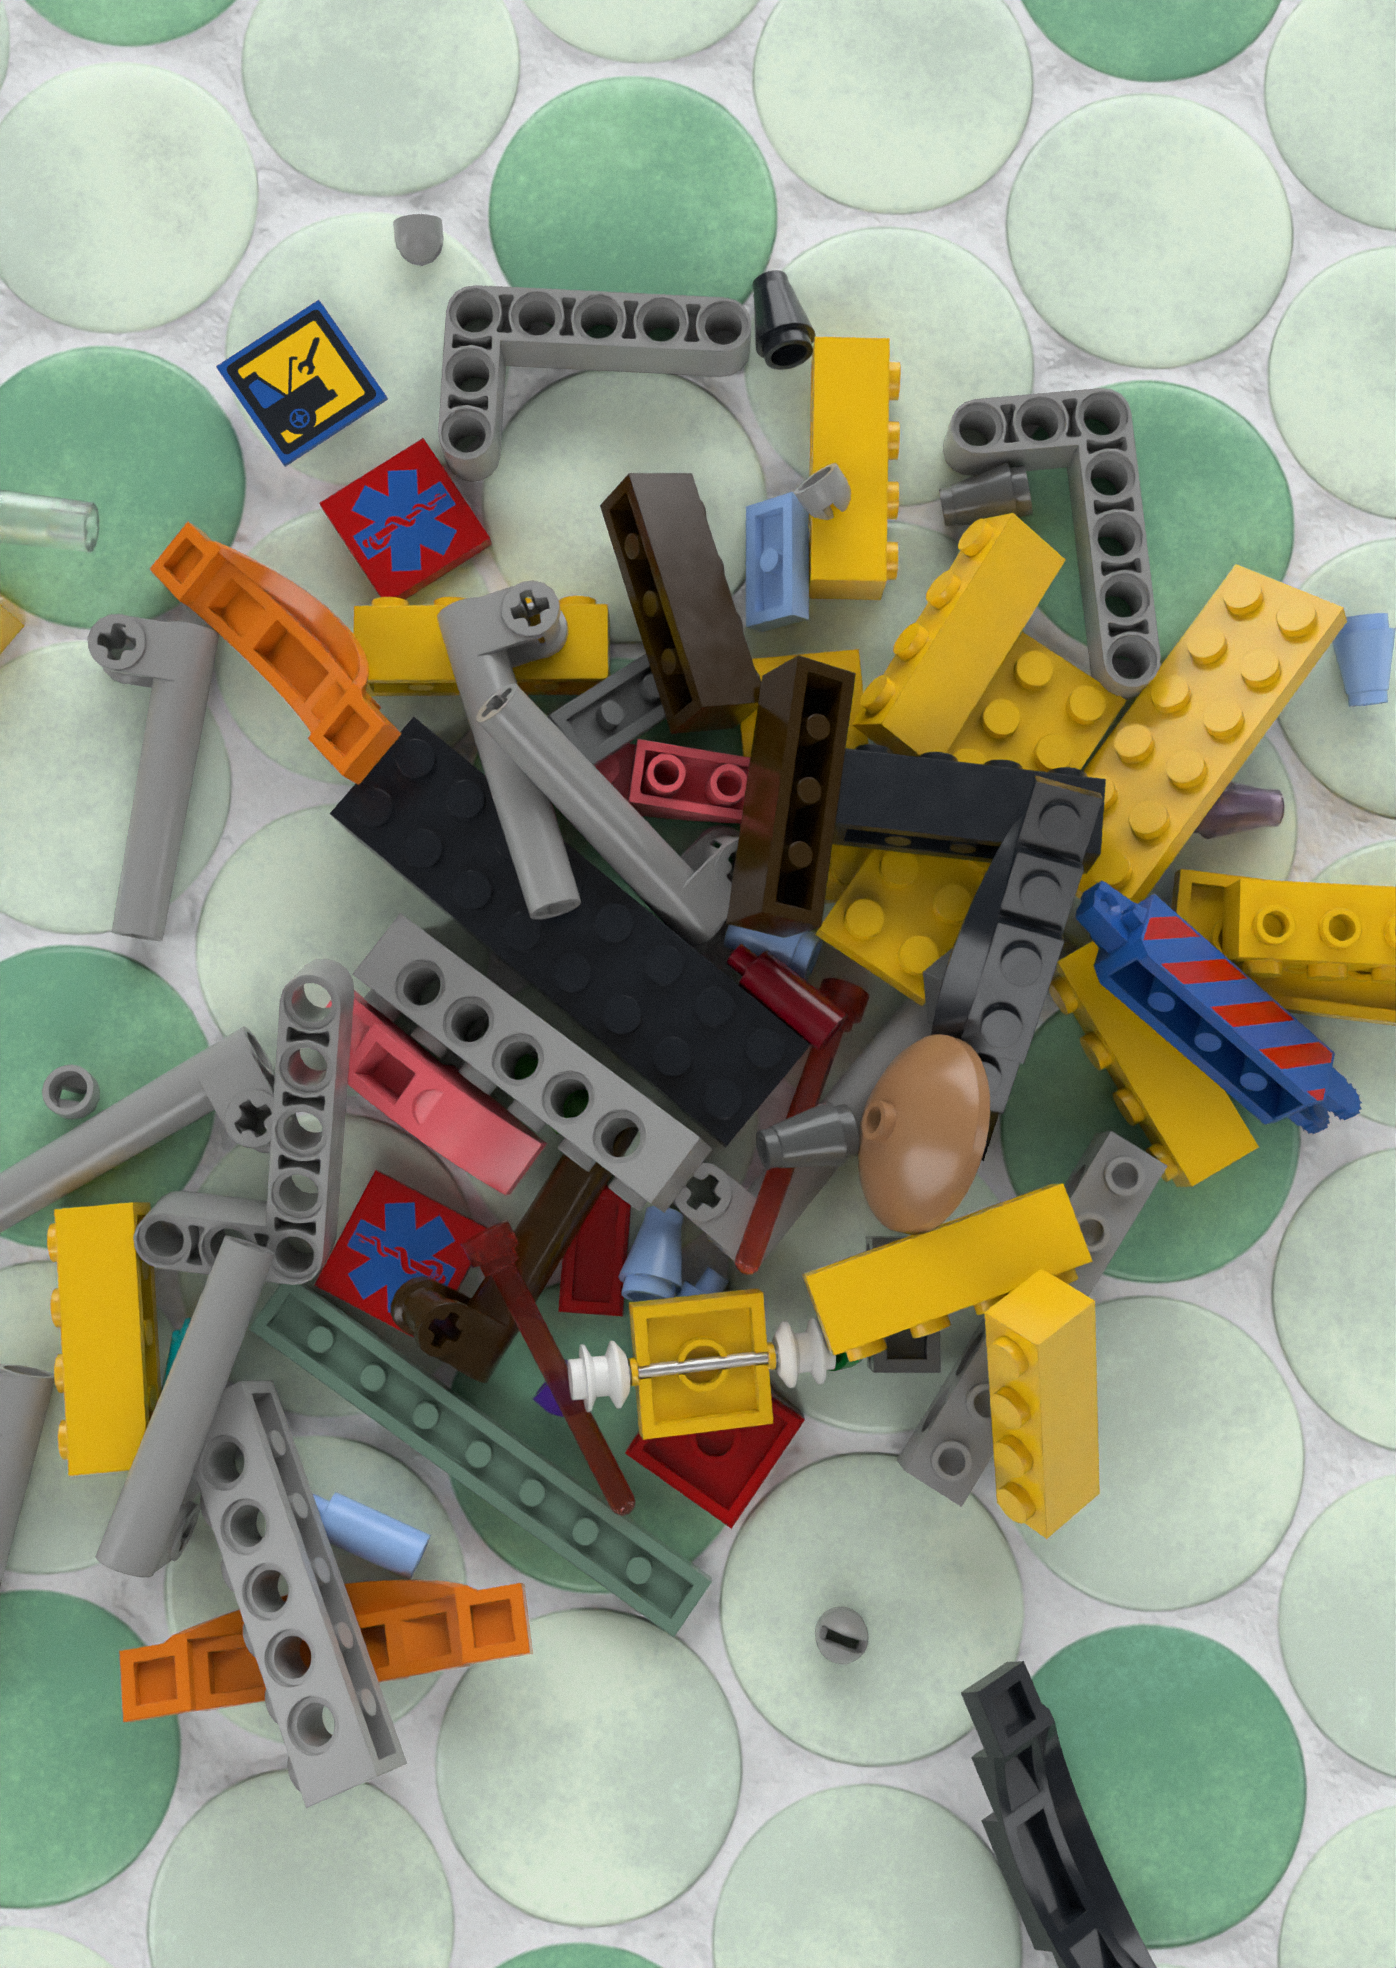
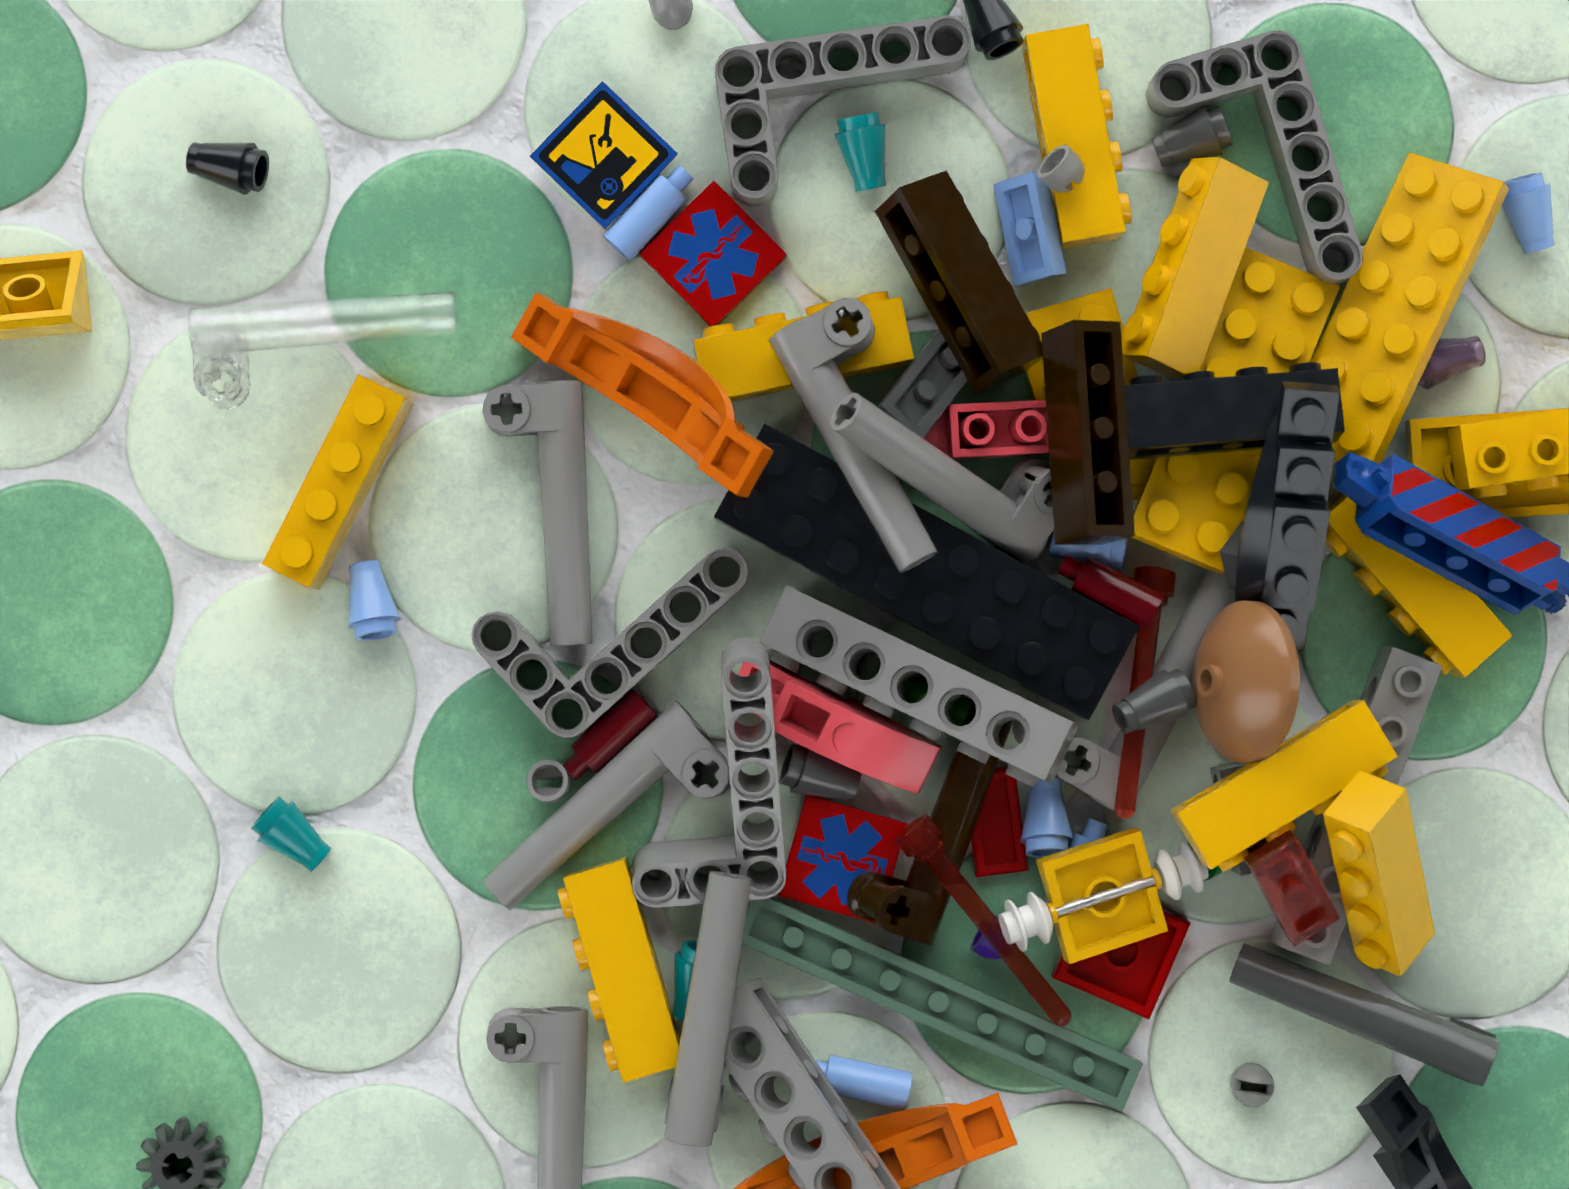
camera: 10 degrees left, 5 degrees up
none -> light grey beam [471,547,749,738]
none -> dark red cylinder [562,688,658,781]
none -> light blue cylinder [603,165,693,262]
none -> dark grey cone [779,743,861,801]
none -> teal cone [834,112,886,192]
none -> dark grey axle [1229,943,1500,1087]
none -> clear red plate [1243,829,1340,947]

